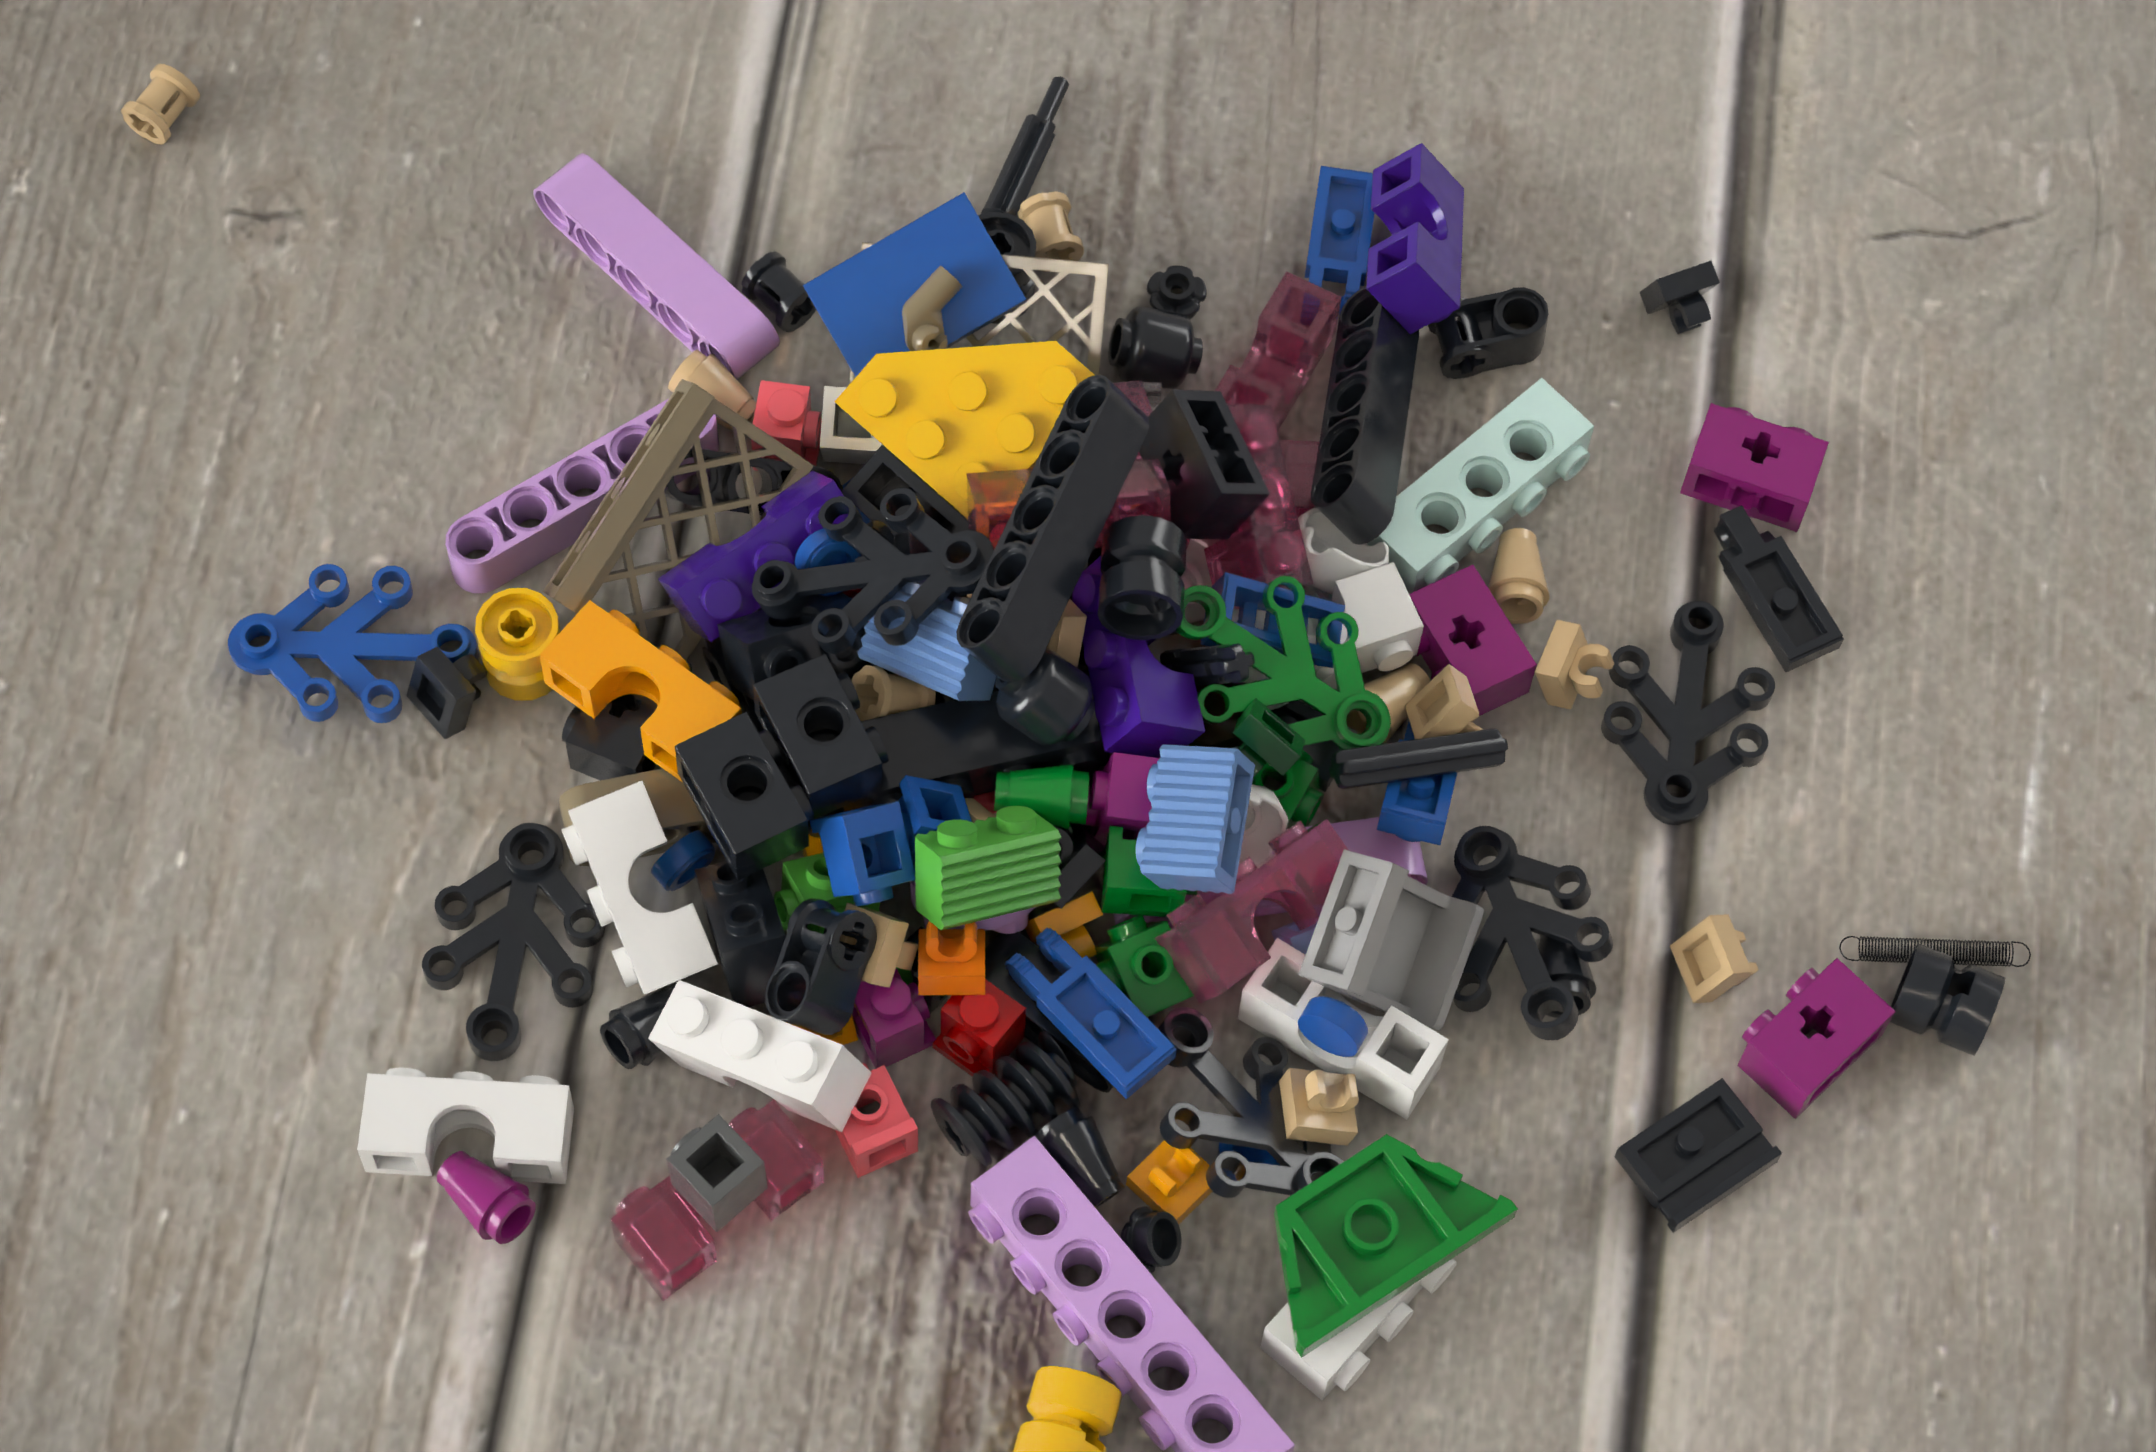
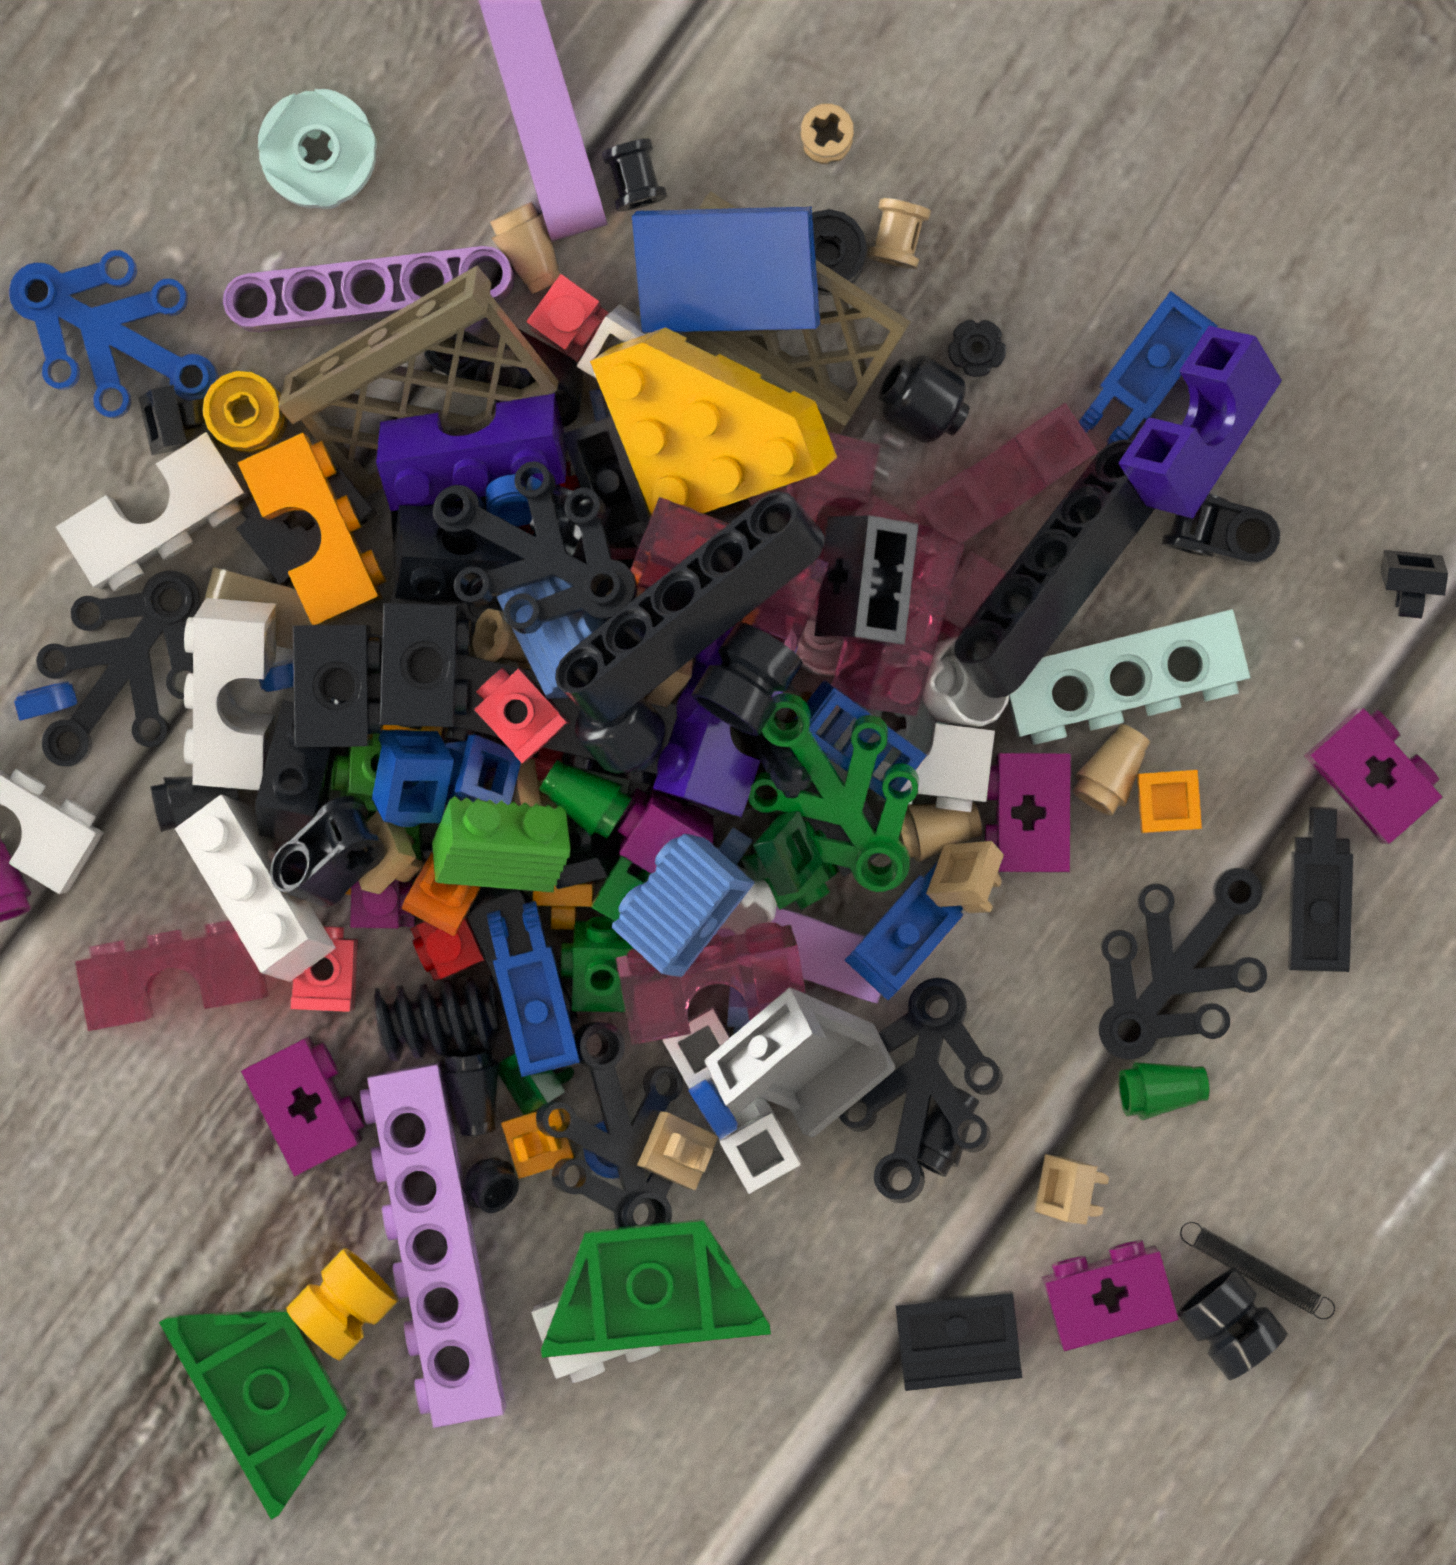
camera: 35 degrees right, 25 degrees up
dark grey brick [666,1114,768,1232] -> none
dark tan arm [902,266,963,351] -> none
black axle [981,76,1069,217] -> none
black axle [1329,728,1508,789] -> none
tan tile [1535,620,1614,710] -> none
none -> blue tile [14,681,78,721]
none -> white arch [56,432,250,592]
none -> magenta brick [241,1036,366,1177]
none -> light aqua plate [258,89,377,209]
none -> coral brick [474,668,570,763]
none -> dark green tile [498,1053,575,1115]
none -> tan bush [800,104,854,164]
none -> green cone [1119,1062,1210,1121]
none -> light orange tile [1137,770,1202,833]

